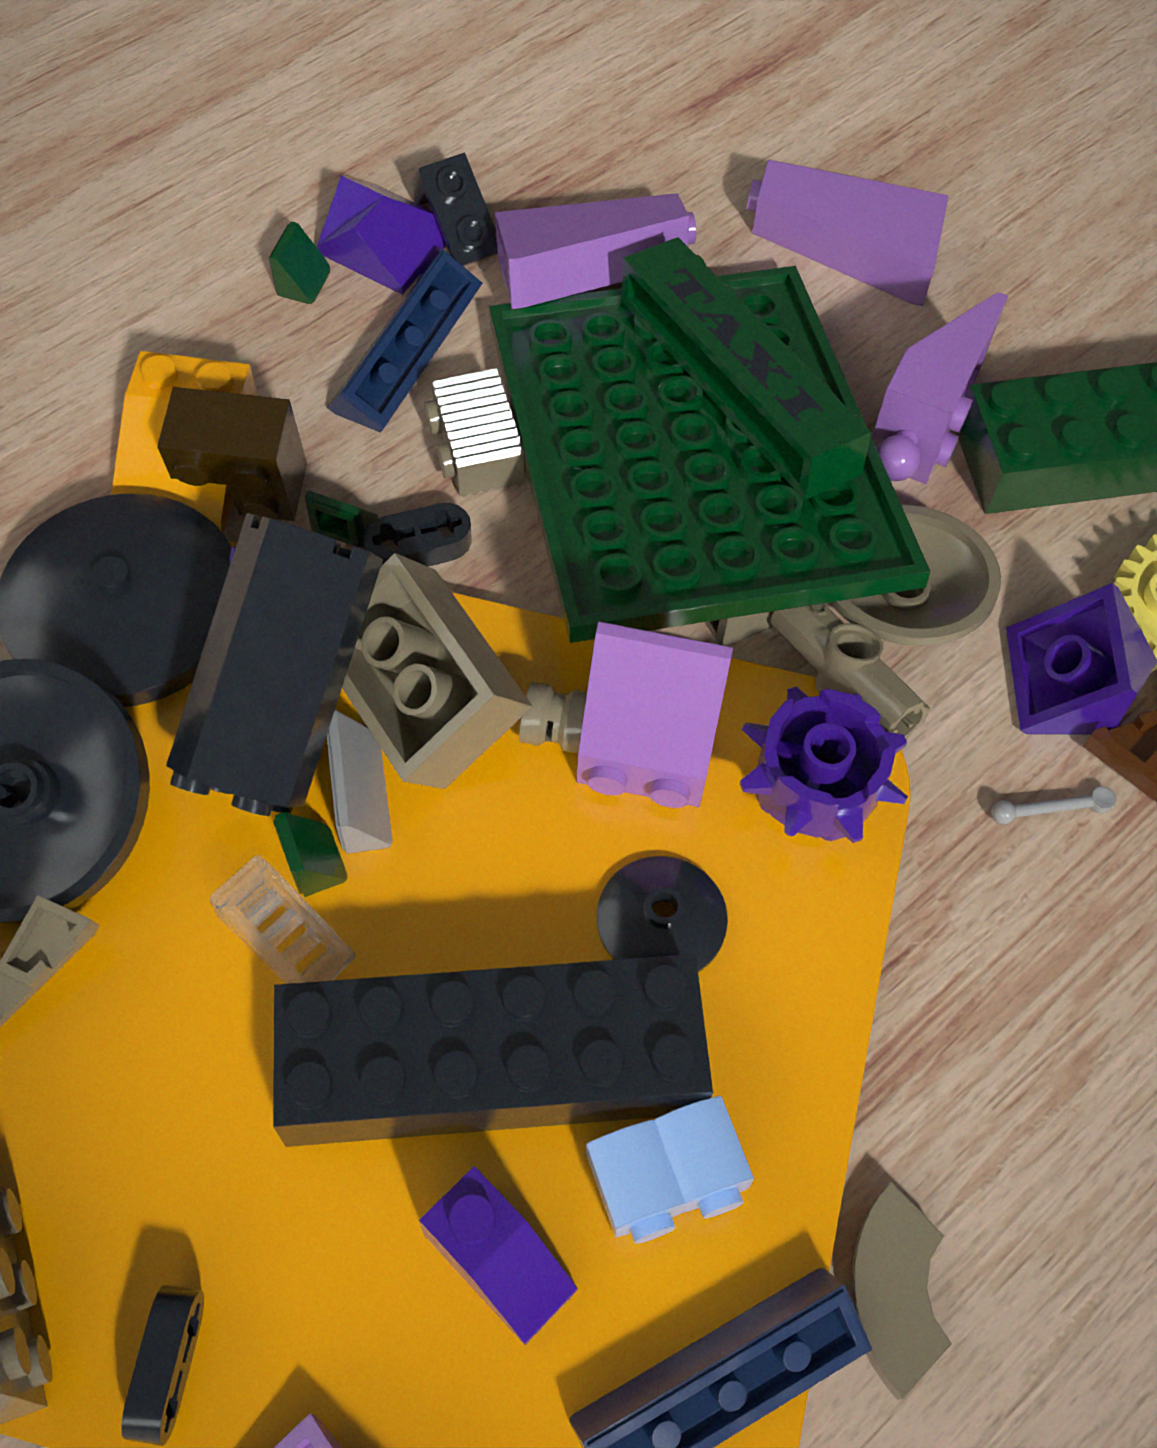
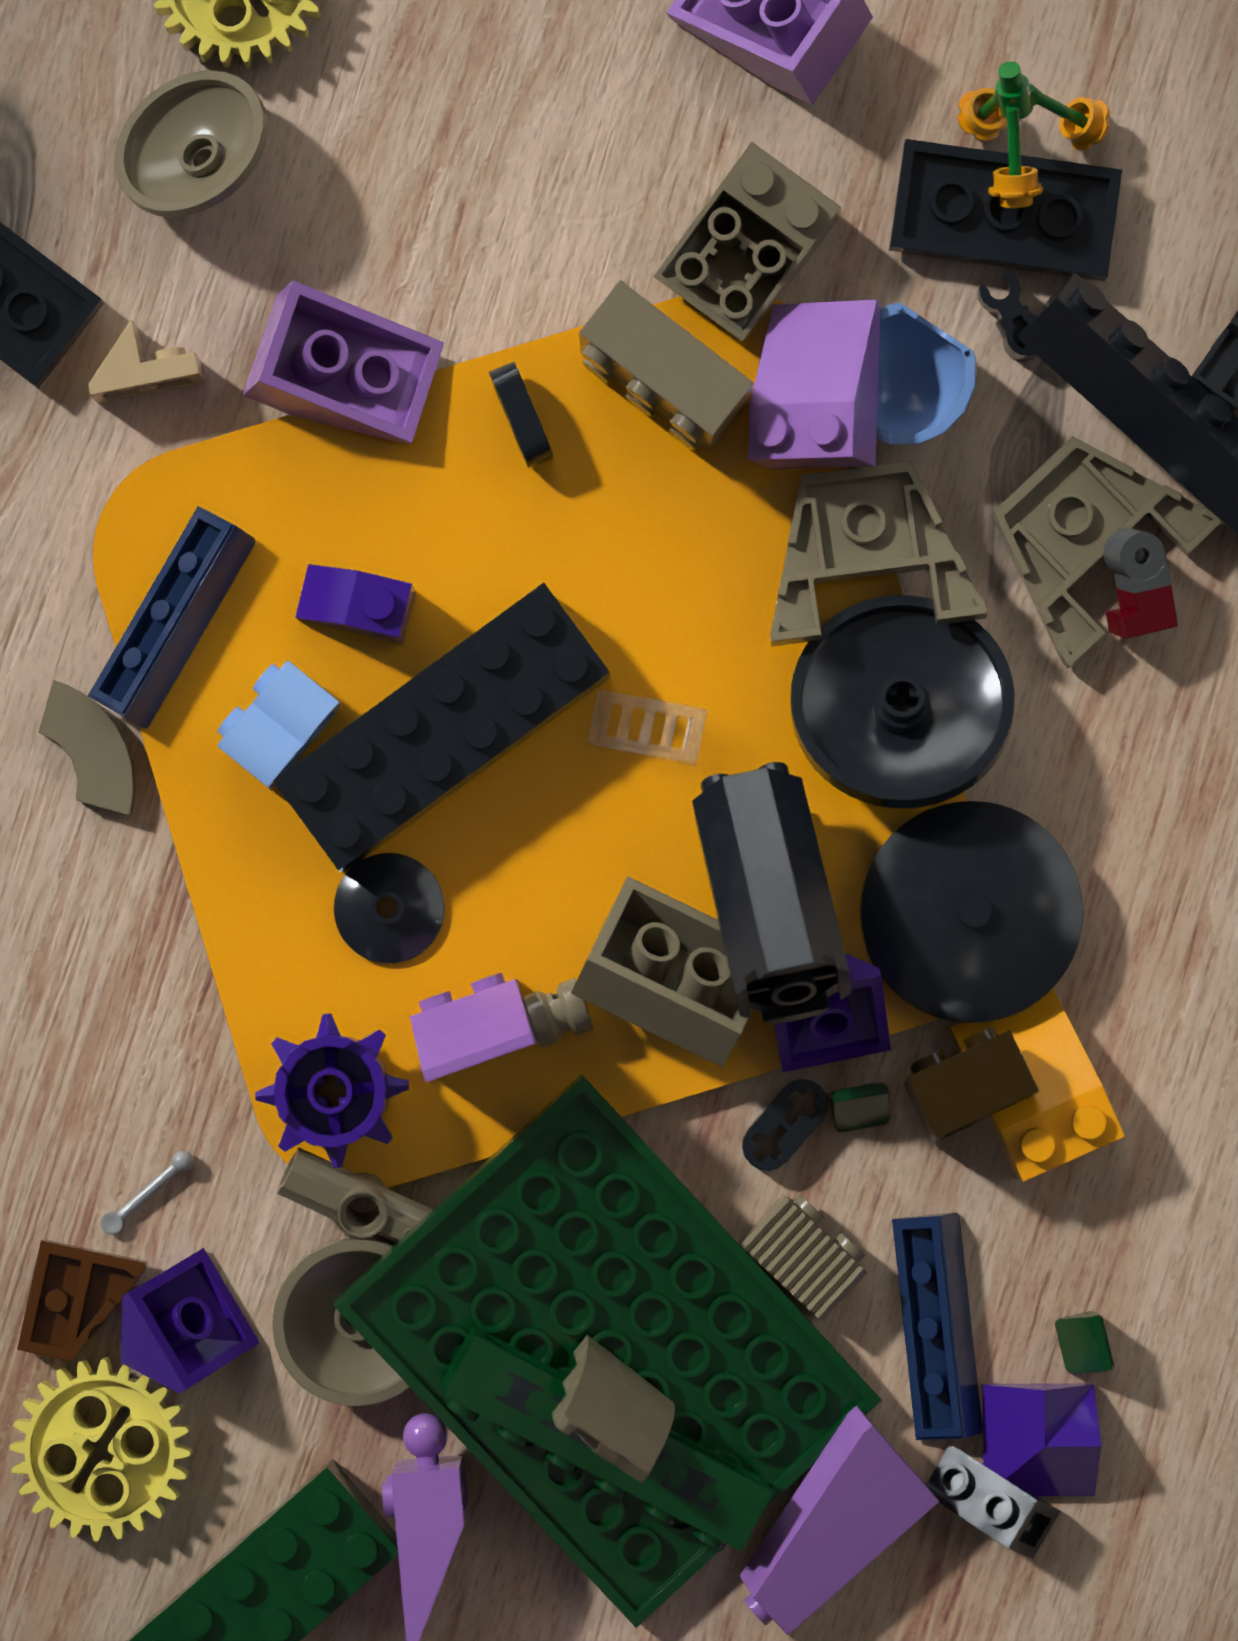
camera: 155 degrees right, 25 degrees up
dark green slope [273,812,348,897] -> none
light grey slope [327,710,393,854] -> none
none -> dark tan slope [552,1335,675,1483]

